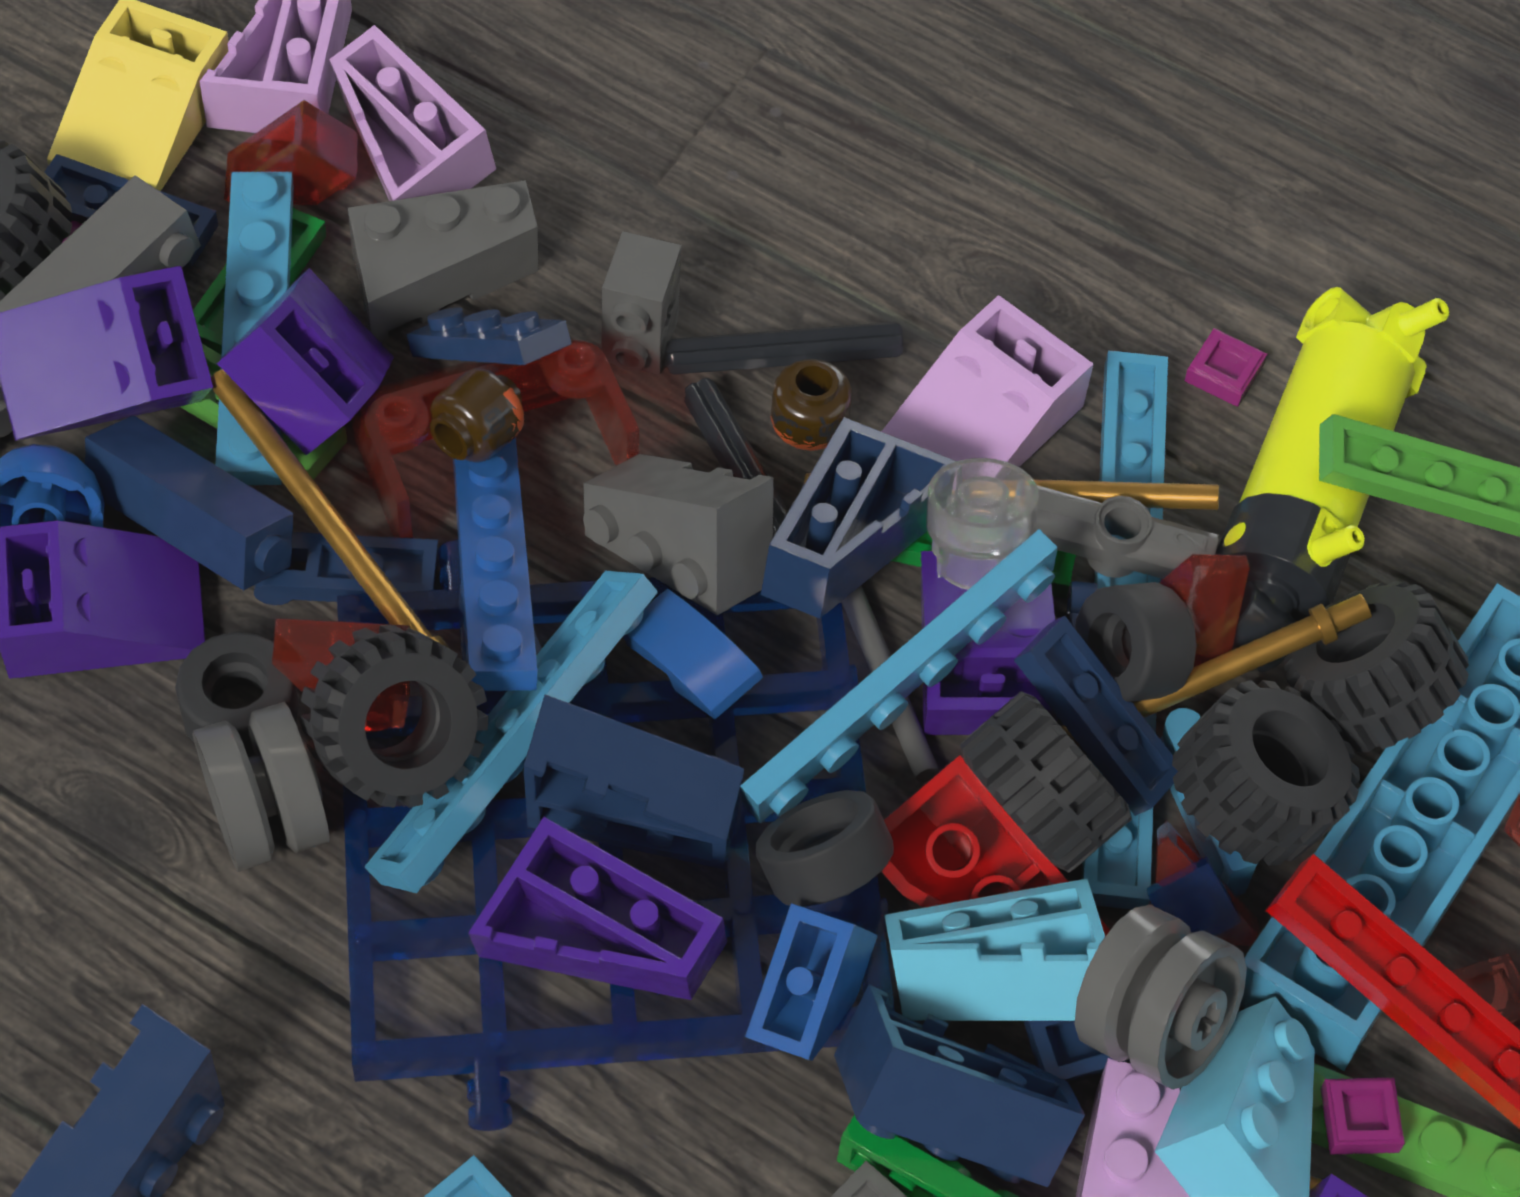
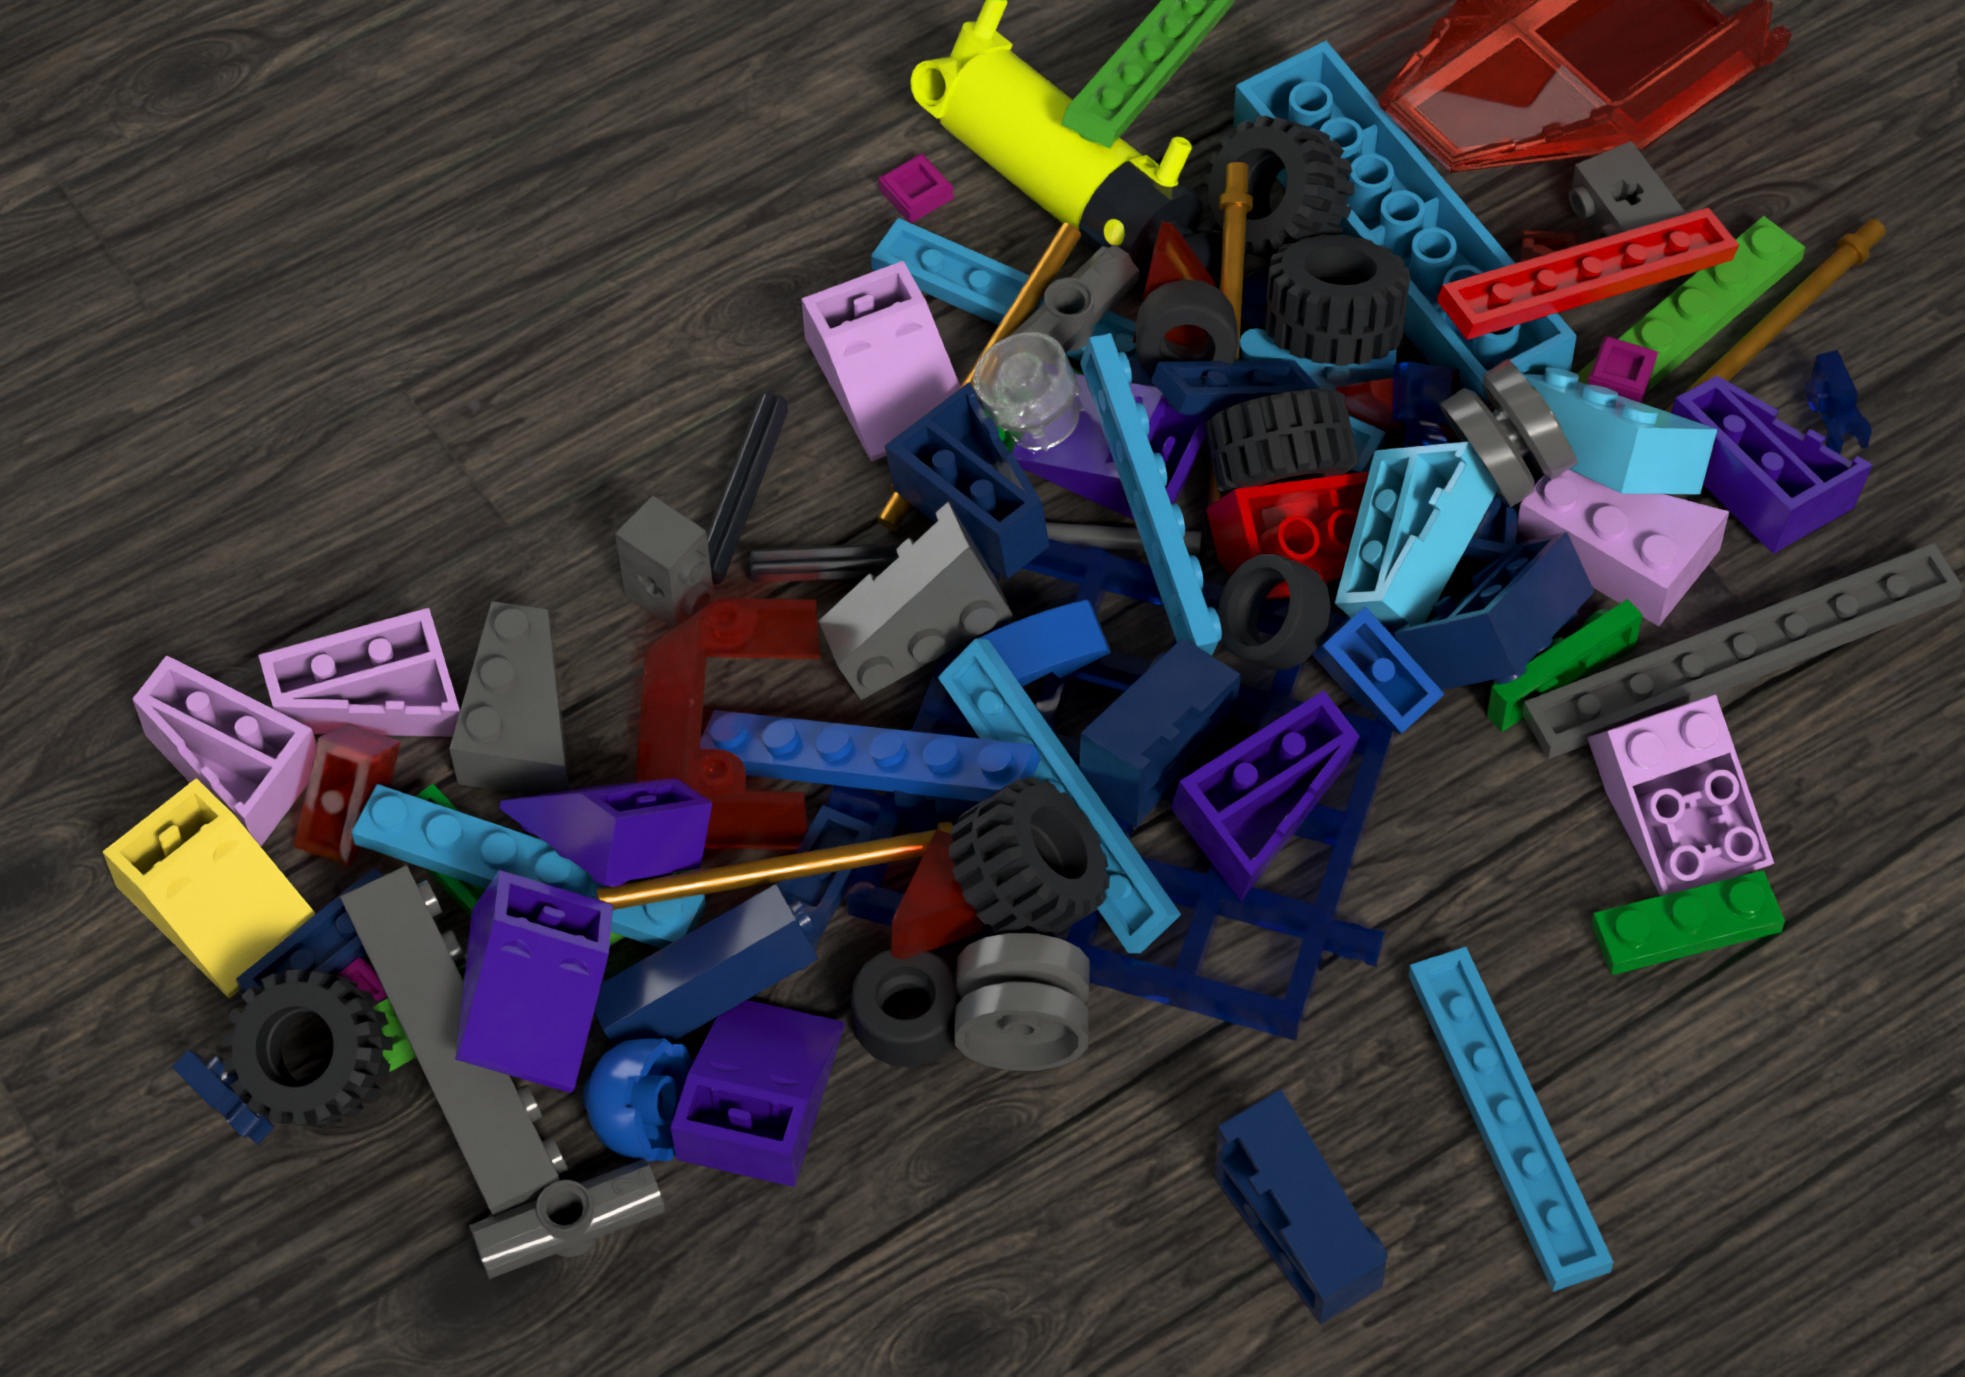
camera: 60 degrees left, 0 degrees up
dark blue plate [406,308,572,365] -> none
dark brown head [430,368,524,463] -> none
dark brown head [770,359,853,451] -> none

